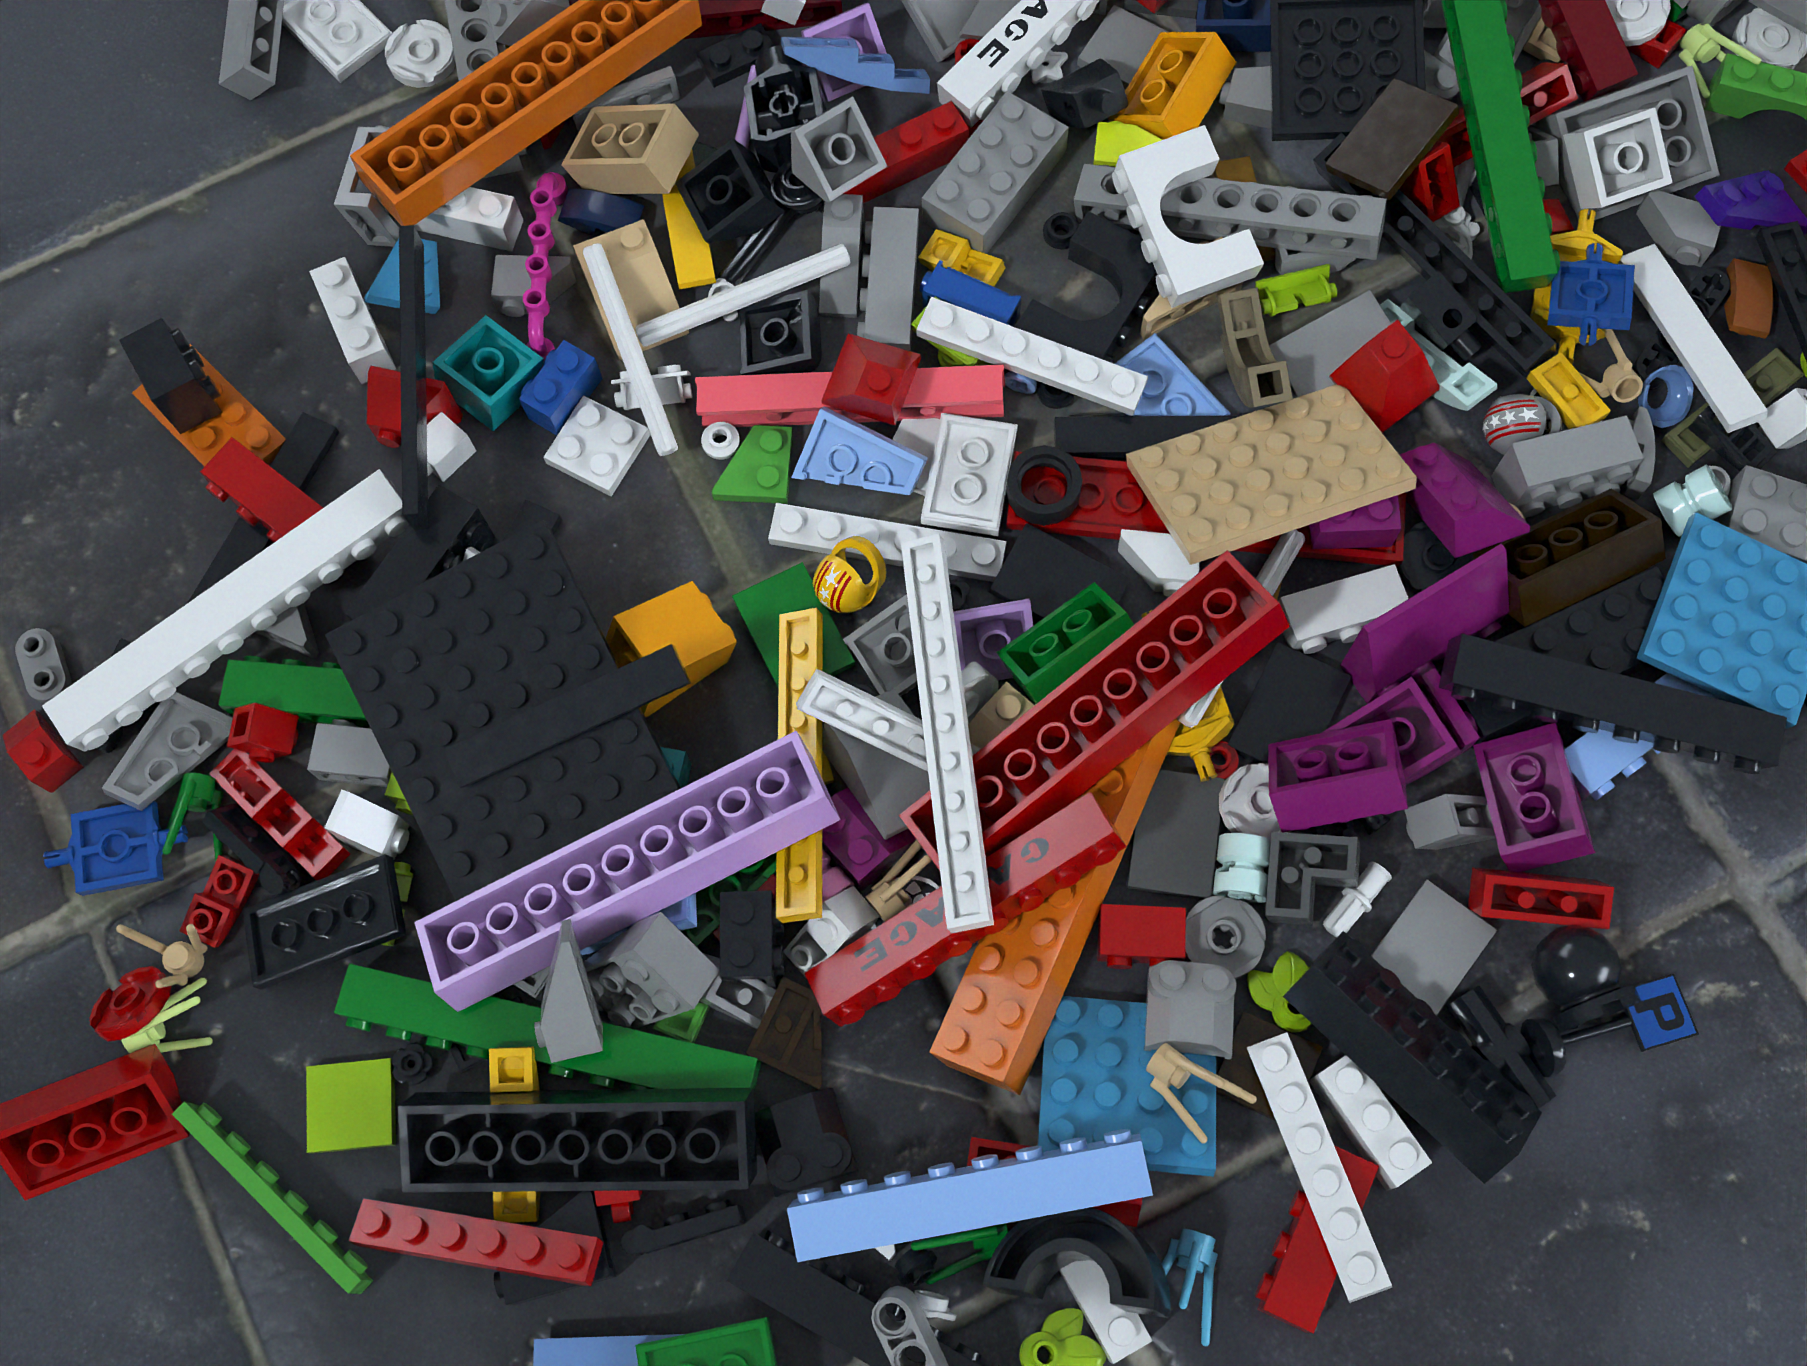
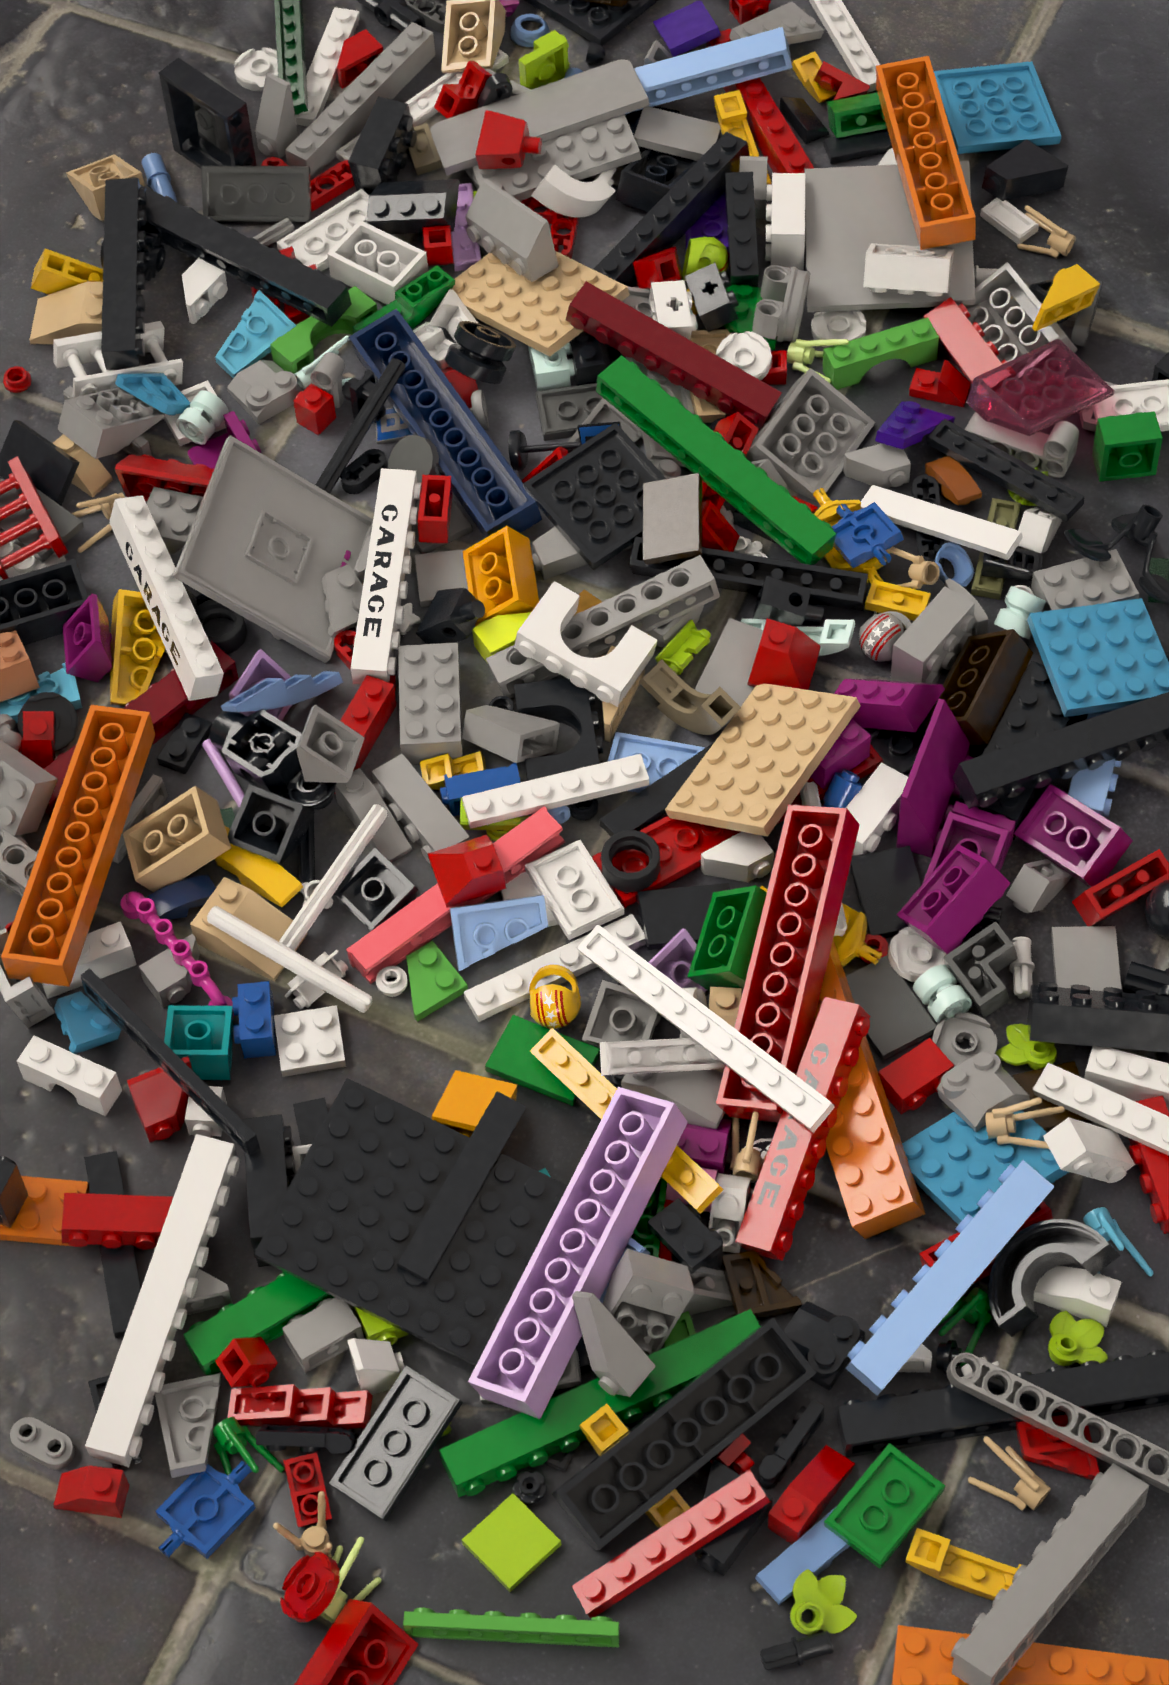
camera: 40 degrees left, 15 degrees down
white brick [1563,108,1672,209] -> none
none -> light grey slope [462,705,560,764]
none -> red slope [768,1445,855,1544]
none -> blue brick [823,769,863,808]
none -> white brick [1043,1117,1135,1183]

